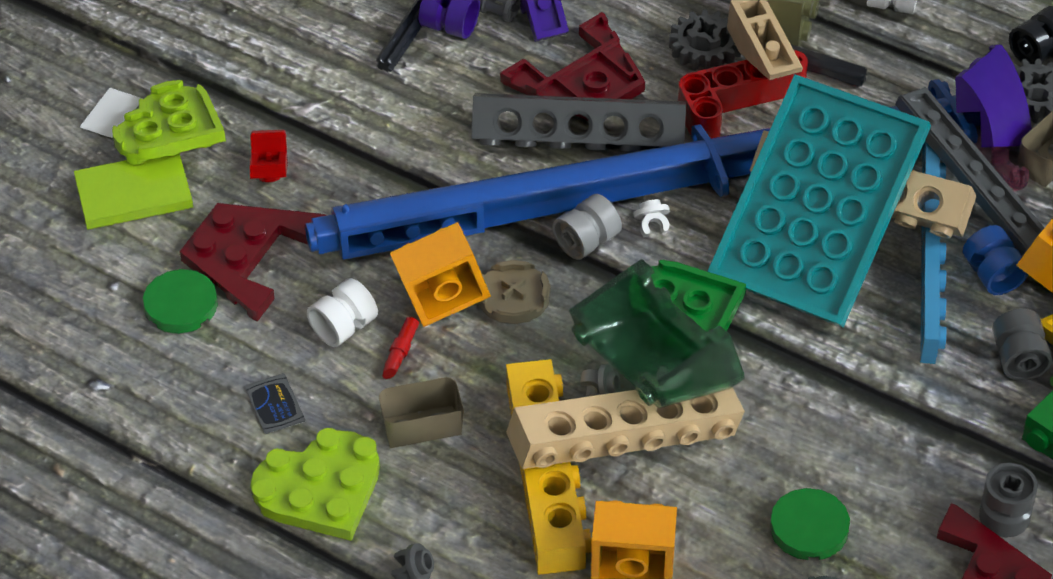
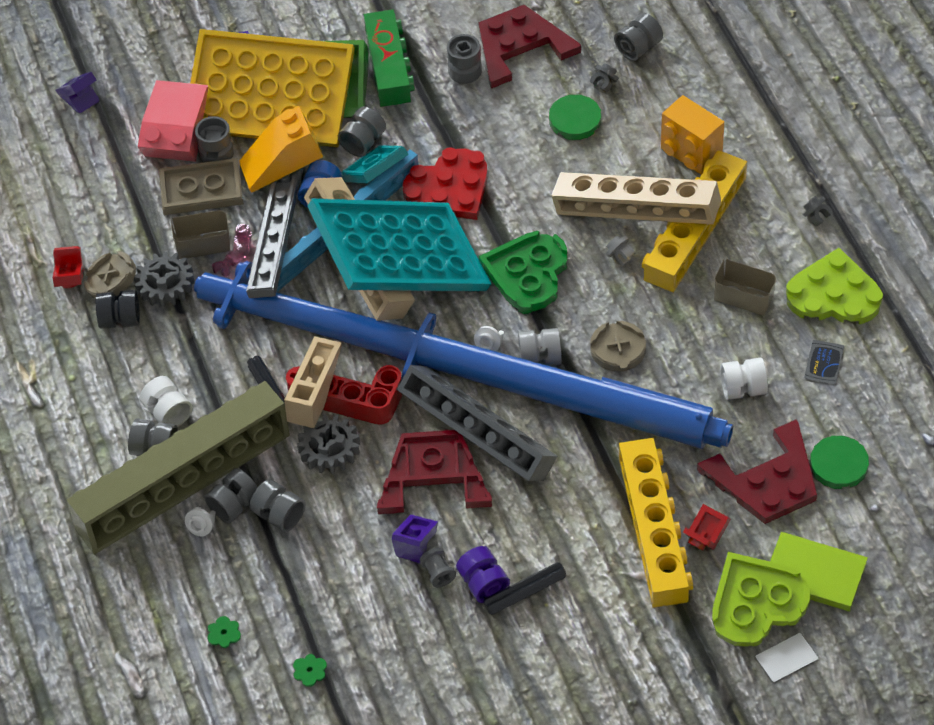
camera: 140 degrees left, 5 degrees up
red piece [382,317,419,379] -> none
light orange brick [390,222,491,327] -> none
clear green windscreen [569,259,745,408] -> none
dark purple slope [955,44,1032,147] -> none
none -> teal tile [341,145,409,183]
none -> red plate [403,147,487,220]
none -> yellow brick [619,438,693,608]

